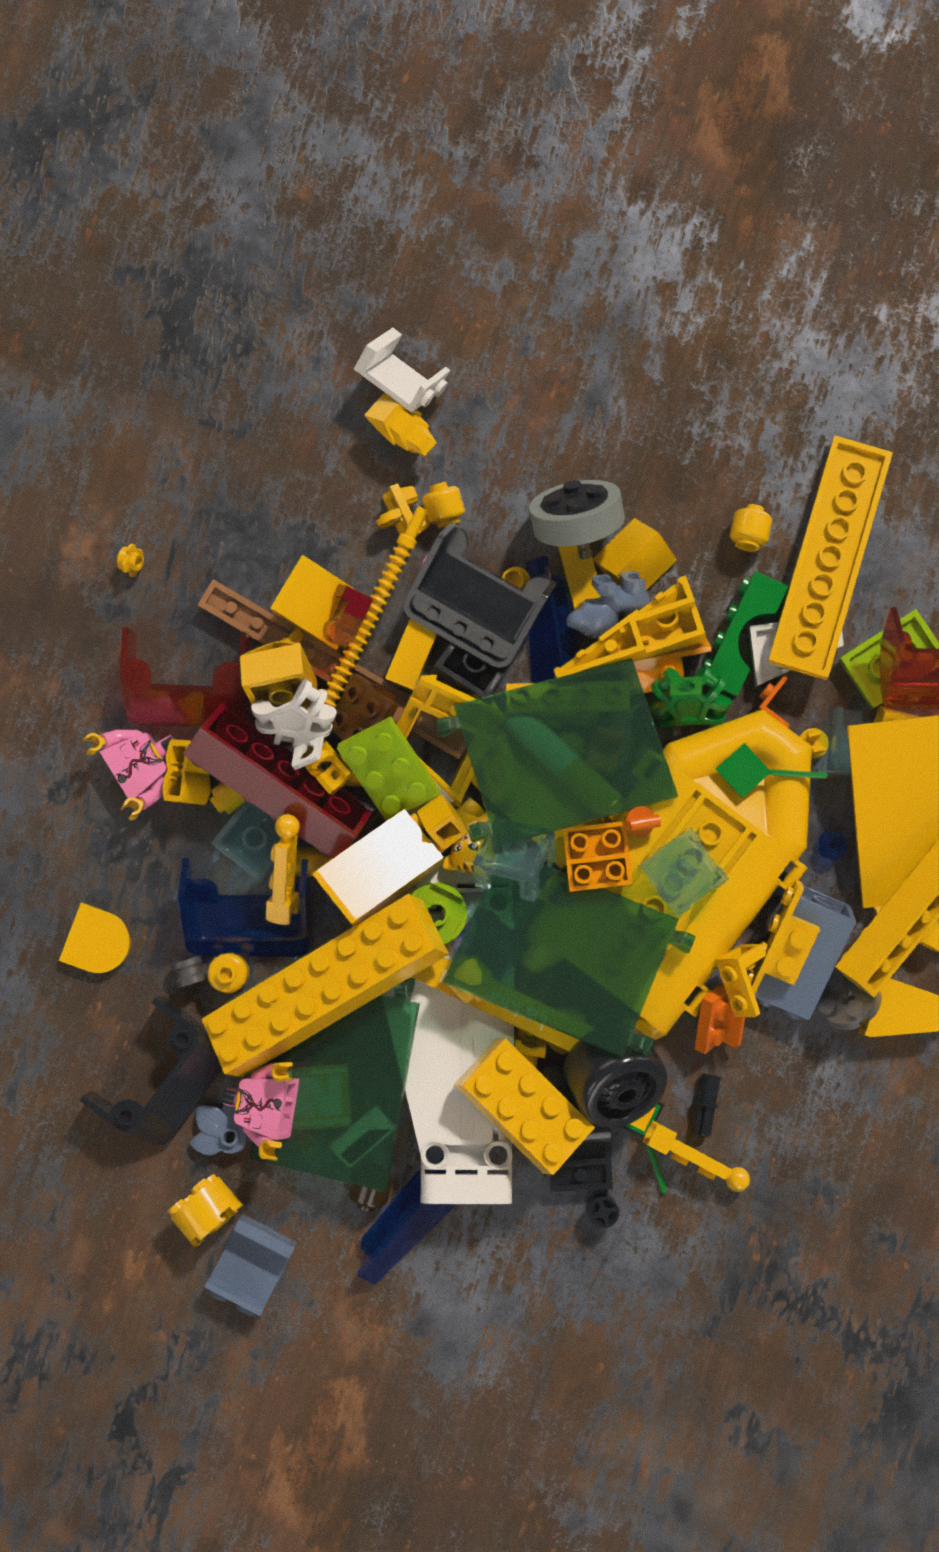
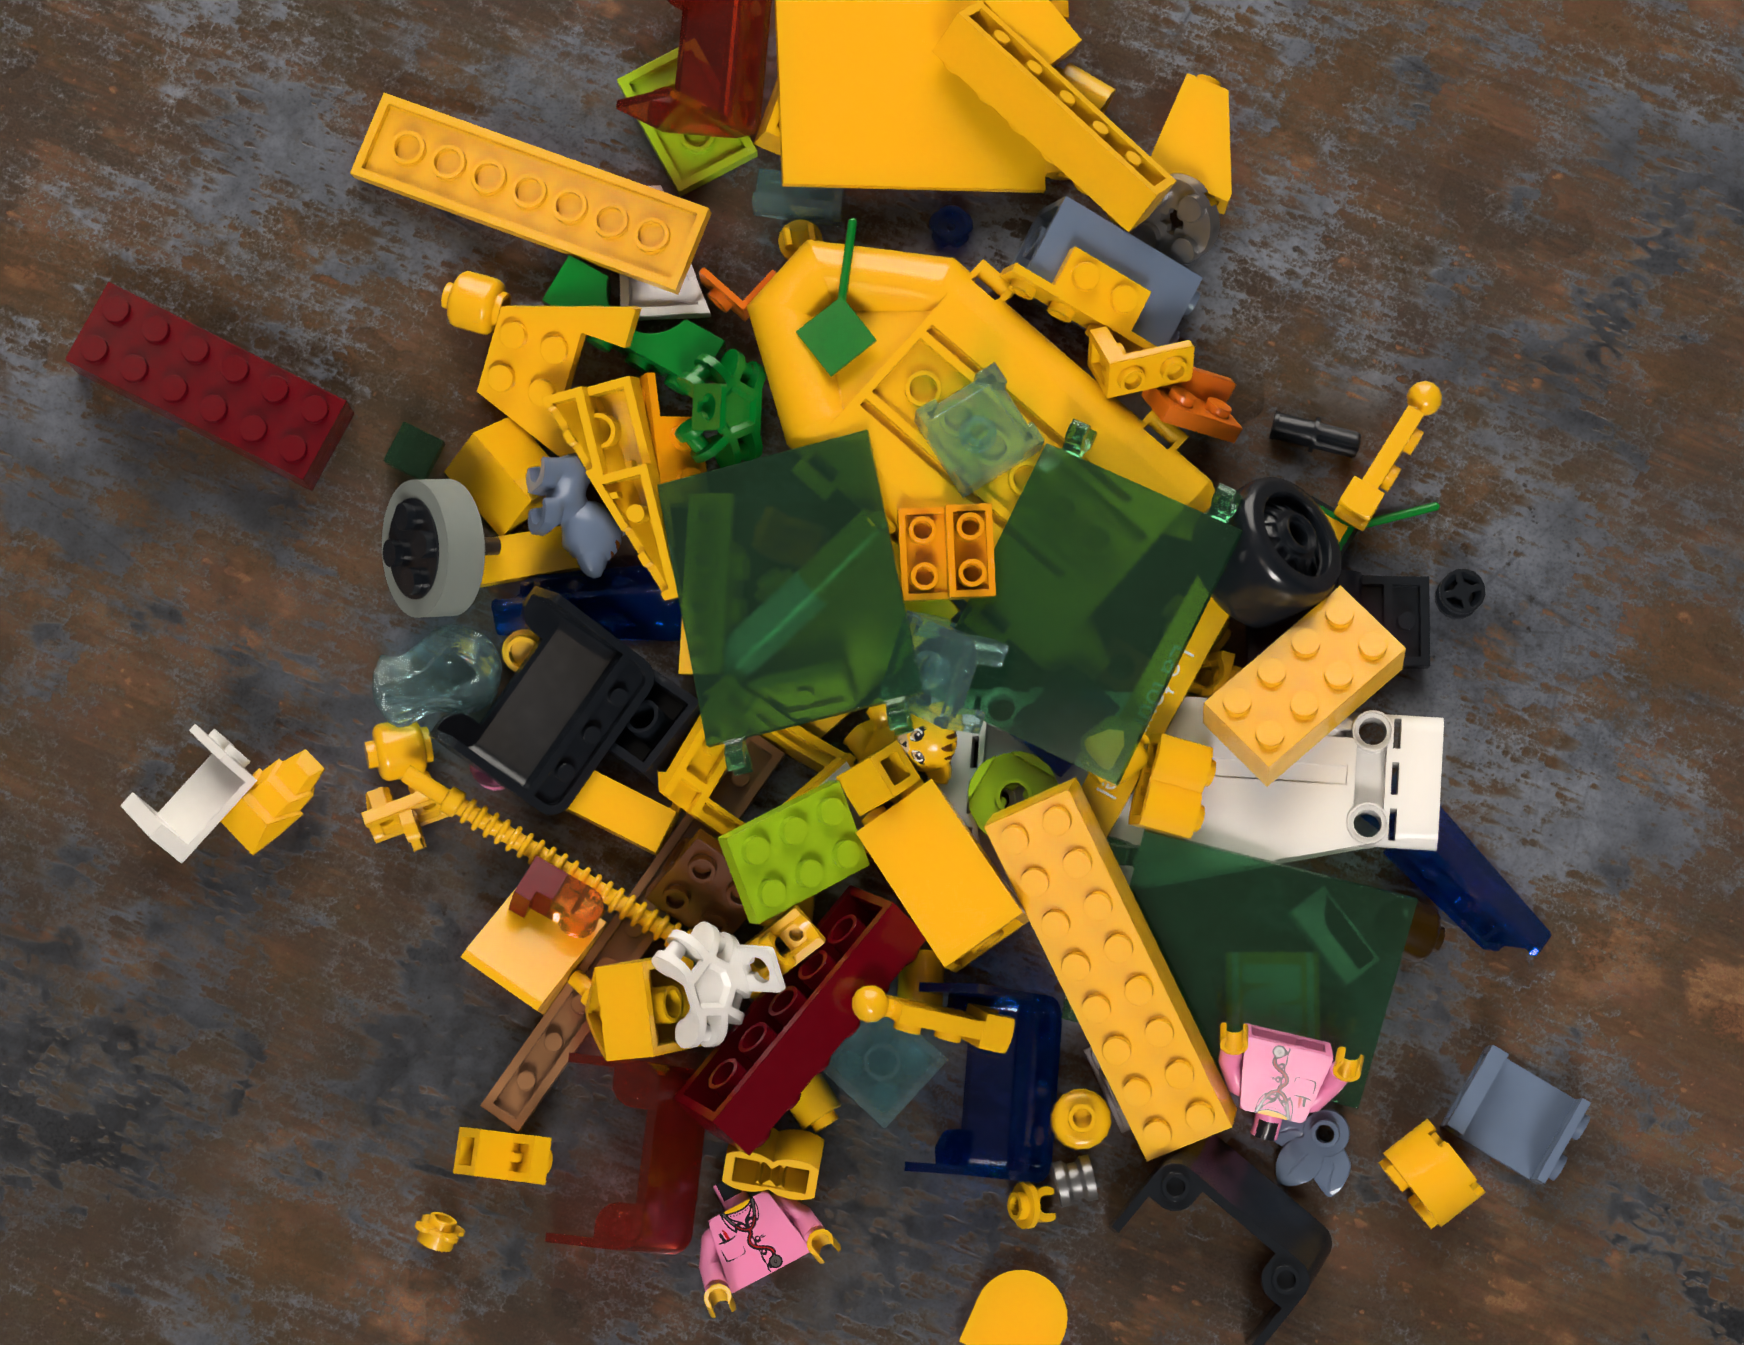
camera: 80 degrees left, 5 degrees down
orange plate [624,806,661,837] -> none
none -> dark red brick [65,282,355,491]
none -> clear light blue piece [372,624,502,728]
none -> clear green tile [383,422,446,480]
none -> yellow brick [453,1127,553,1185]
none -> yellow wing [477,305,642,457]
none -> yellow plate [1007,1182,1056,1229]
none -> yellow brick [1128,733,1216,839]

